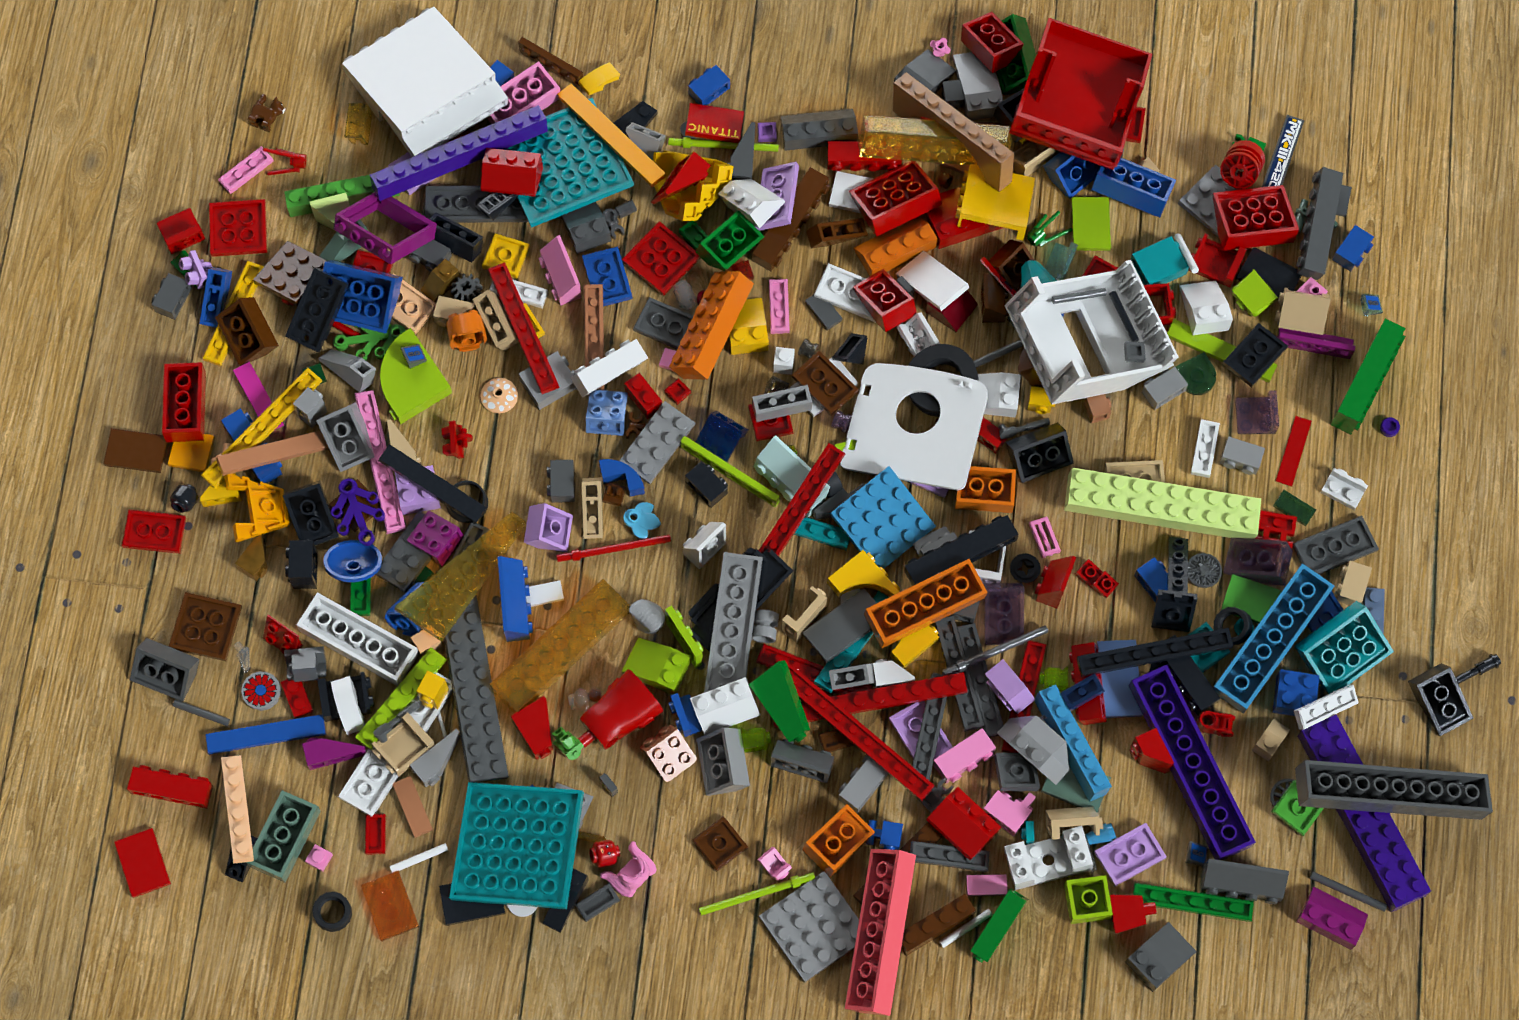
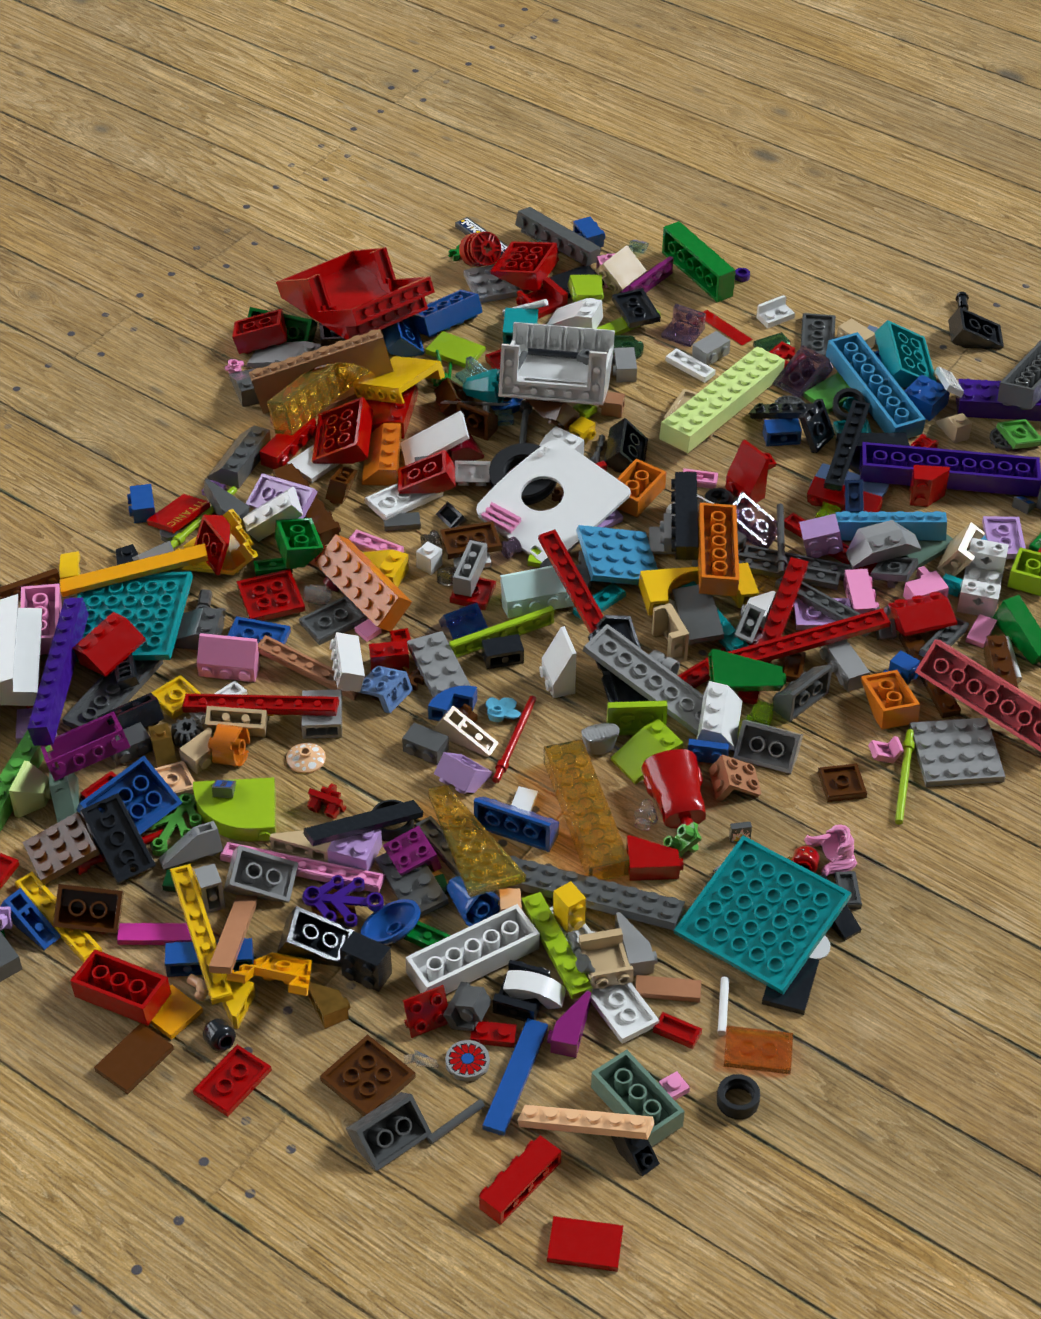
camera: 60 degrees left, 25 degrees down
none -> bright pink tile [481,502,521,534]

